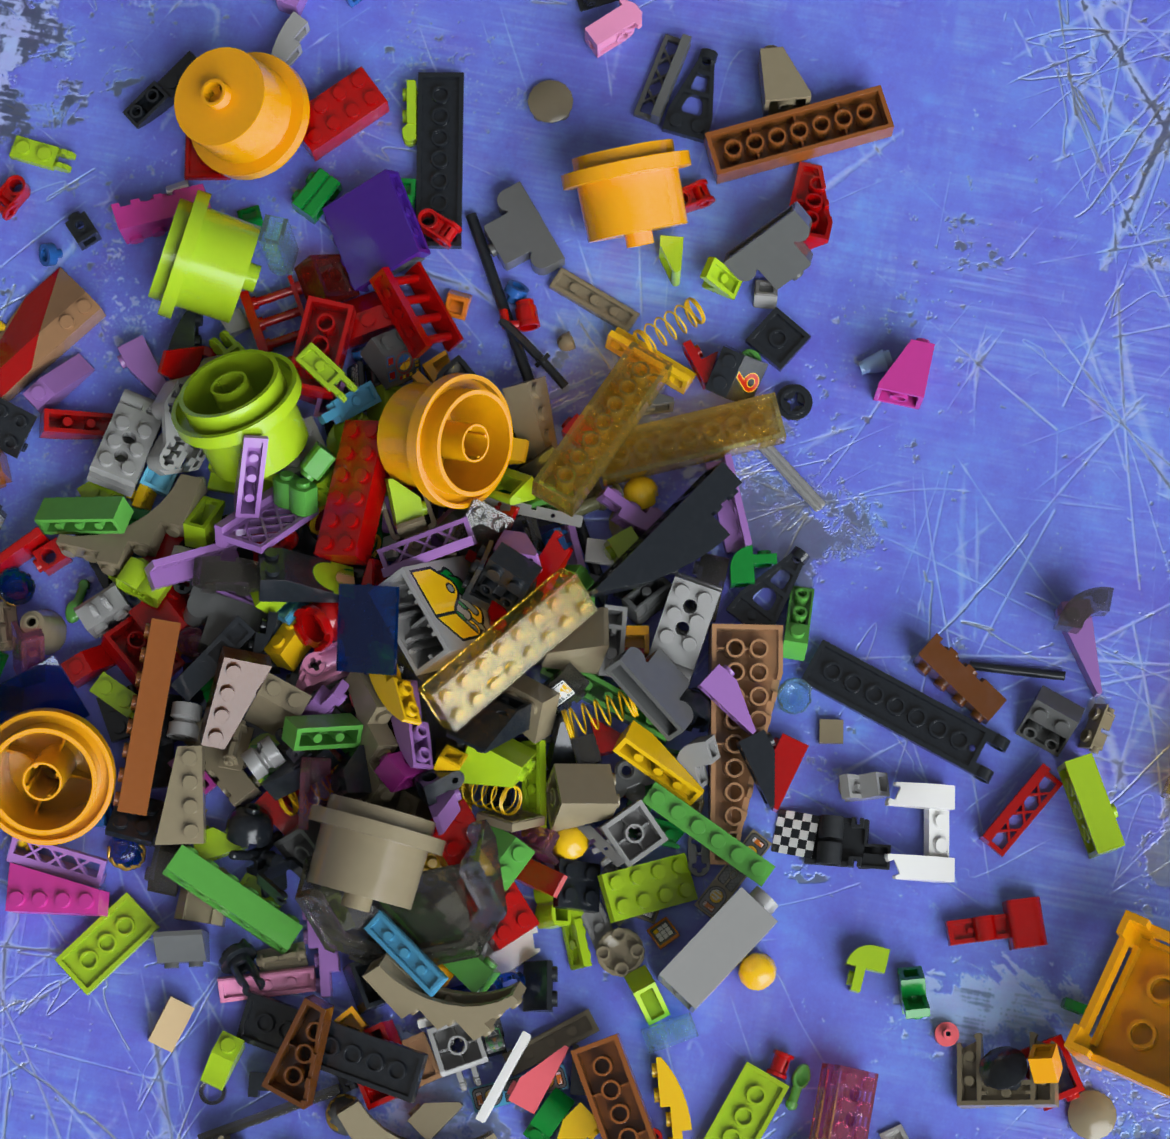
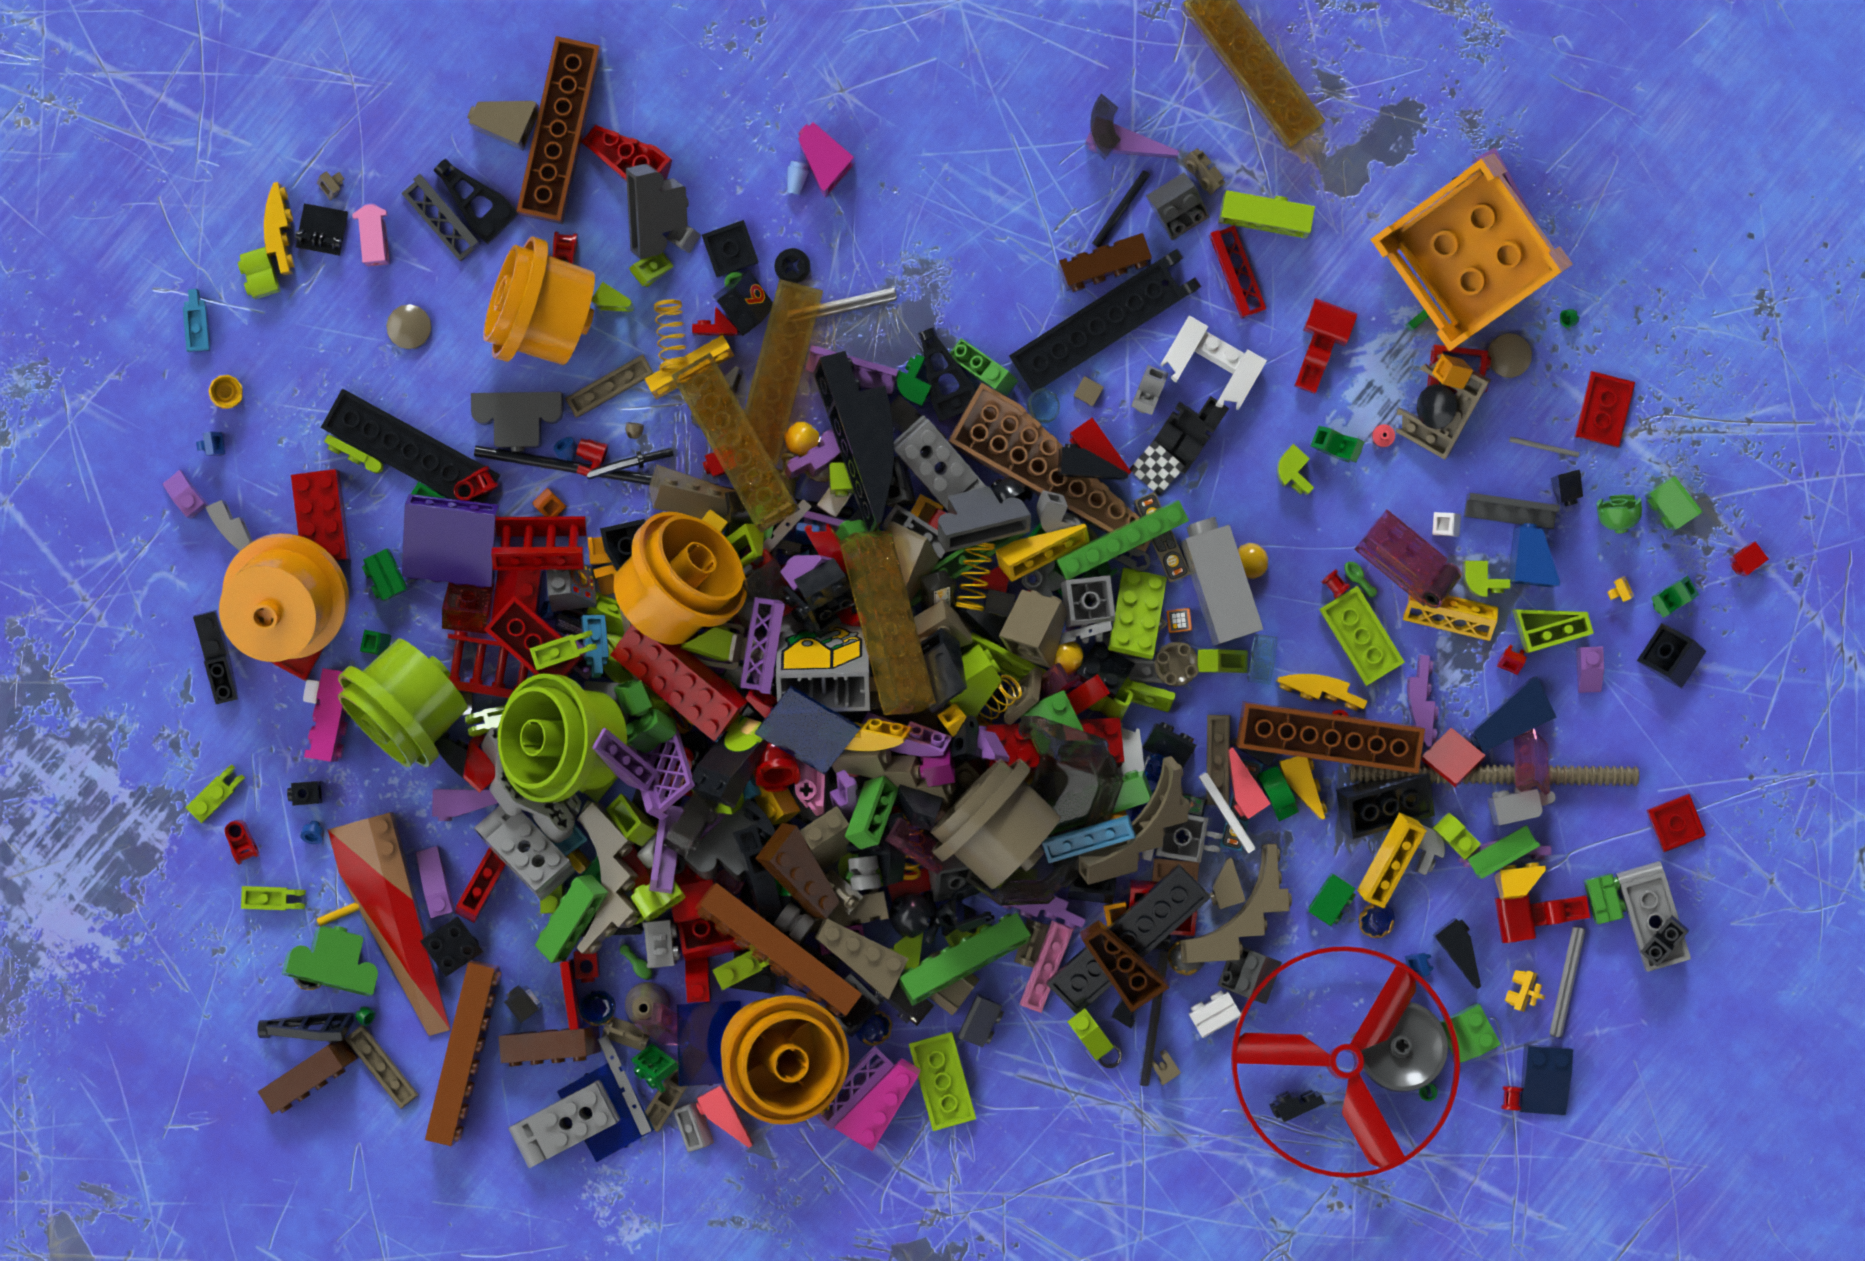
camera: 65 degrees left, 10 degrees up
tan hinge [148,995,195,1053] -> none
black piece [218,938,266,996] -> none
clear light blue brick [258,214,299,276] -> none
medium lavender slope [697,664,756,736] -> none

